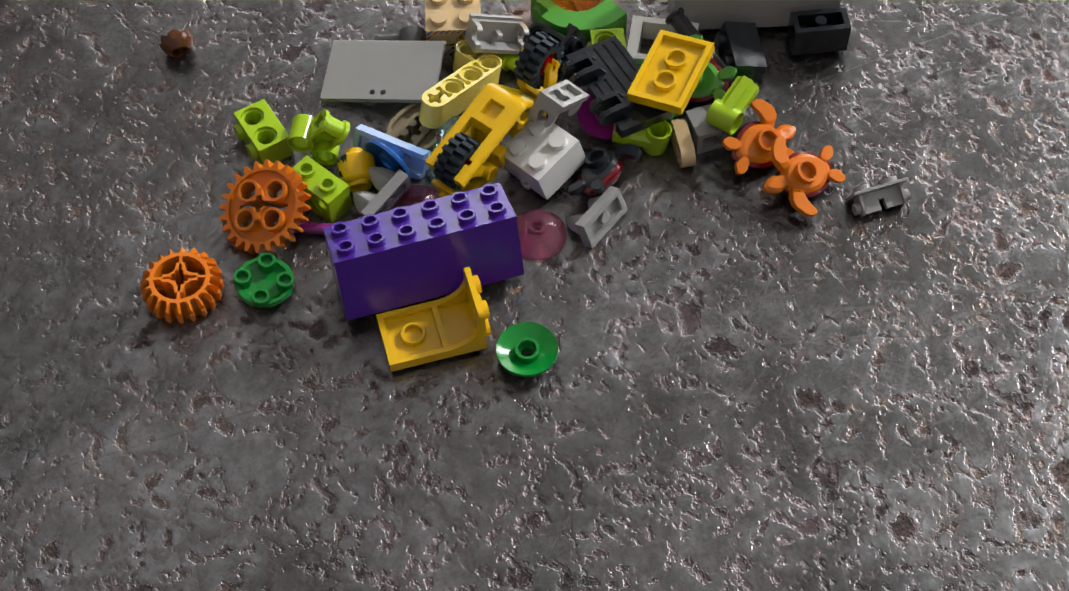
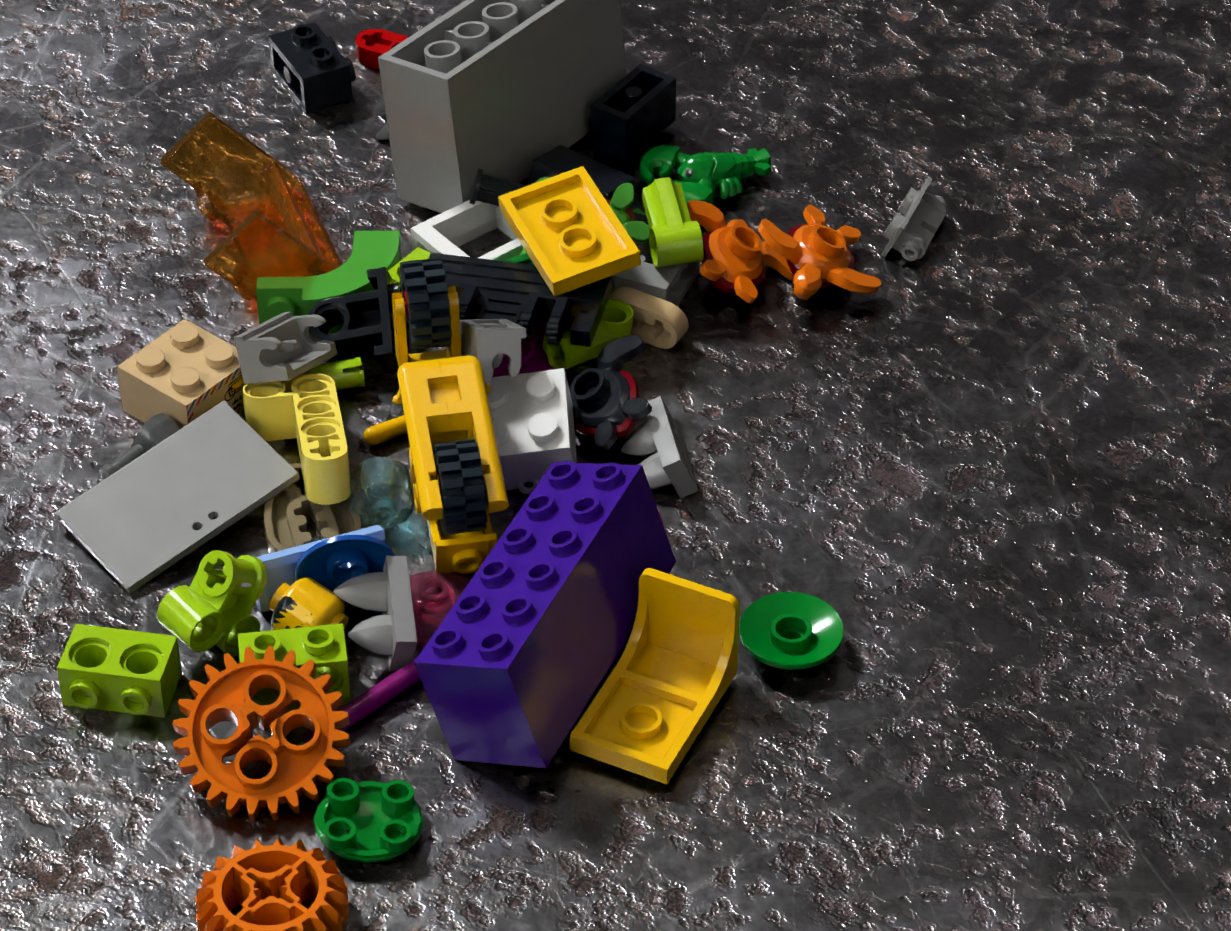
camera: 50 degrees left, 15 degrees down
none -> green animal [639,145,771,204]

